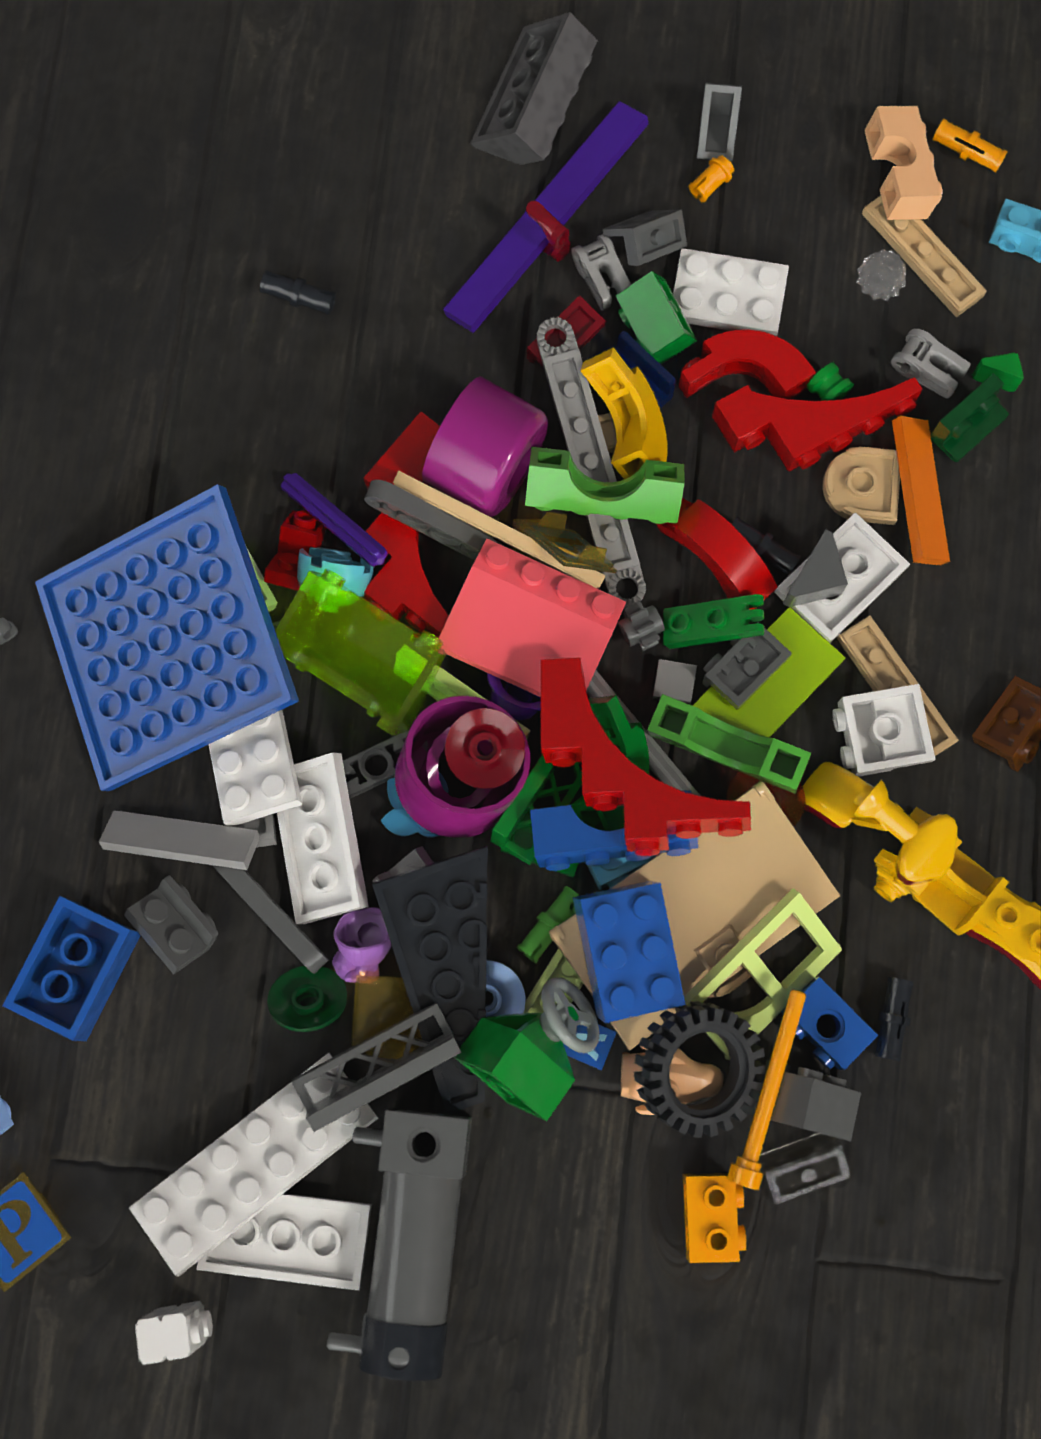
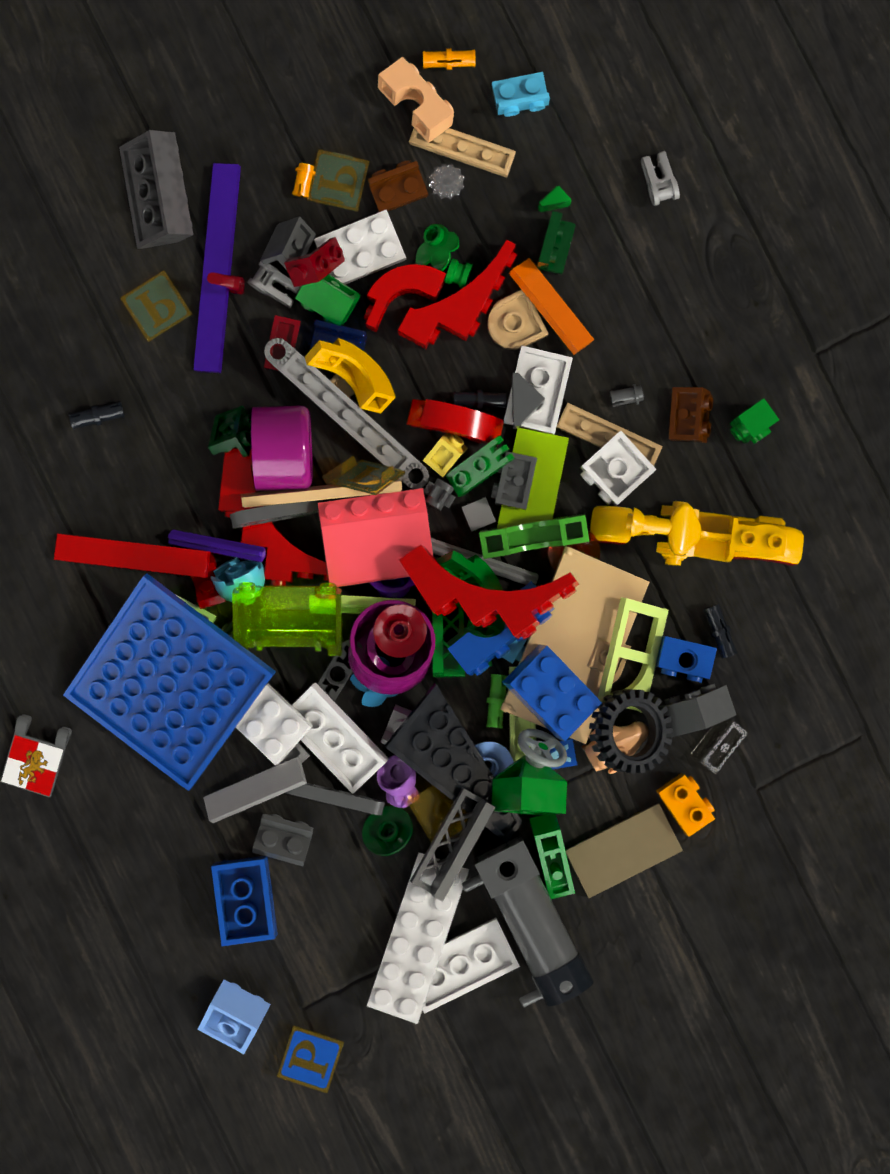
camera: 40 degrees left, 10 degrees up
white brick [135,1301,213,1365] -> none
bright green arch [525,447,685,524] -> none
dark grey slope [697,82,742,161] -> none
light orange piece [727,989,806,1190] -> none
light grey piece [891,329,971,398] -> none
none -> red tile [54,534,211,578]
none -> clear yellow piece [120,271,192,342]
none -> dark green bracket [208,406,252,457]
none -> dark red bracket [284,237,345,287]
none -> clear yellow piece [307,150,370,212]
none -> reddish brown bracket [368,160,428,212]
none -> green plate [416,224,459,271]
none -> light yellow bracket [423,433,468,477]
none -> green slope [529,814,575,899]
none -> dark tan tile [565,803,683,898]
none -> dark grey pin [610,384,644,407]

